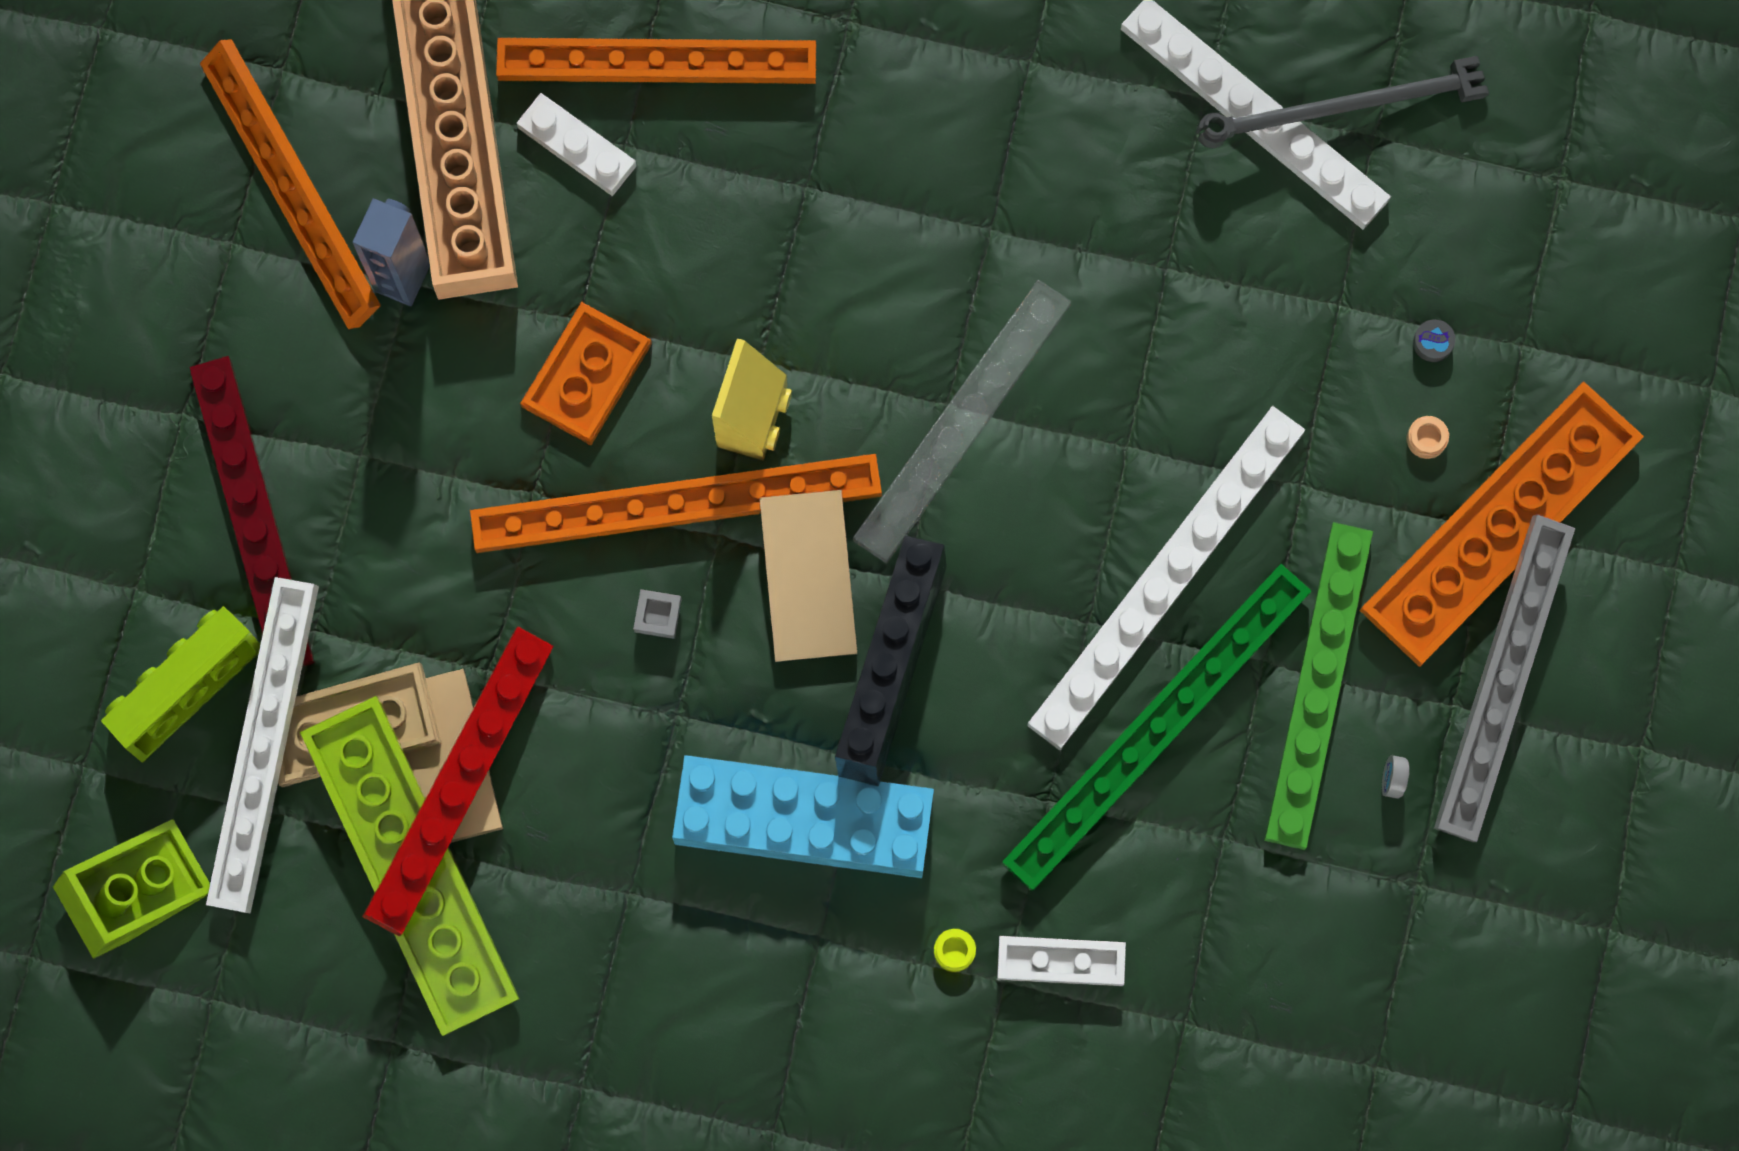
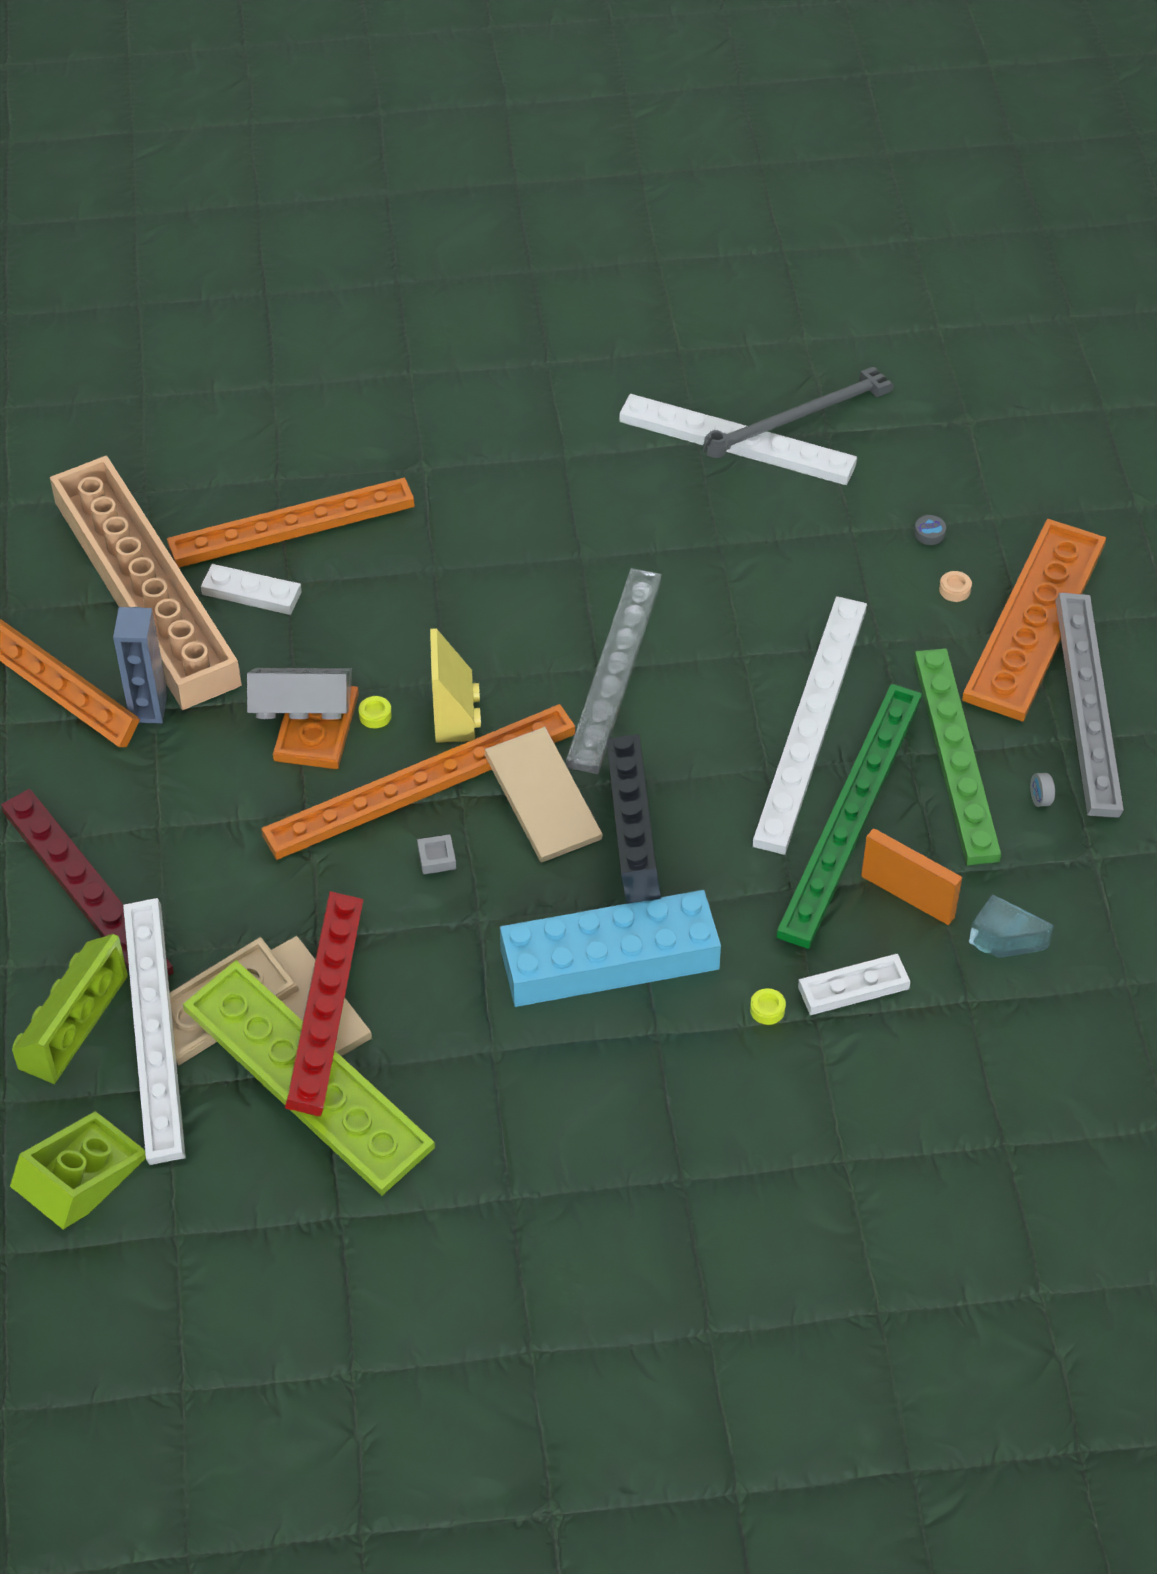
camera: 20 degrees left, 25 degrees down
none -> light grey slope [247,668,352,719]
none -> neon yellow tile [359,696,392,728]
none -> orange tile [861,828,962,926]
none -> clear light blue slope [969,894,1054,958]

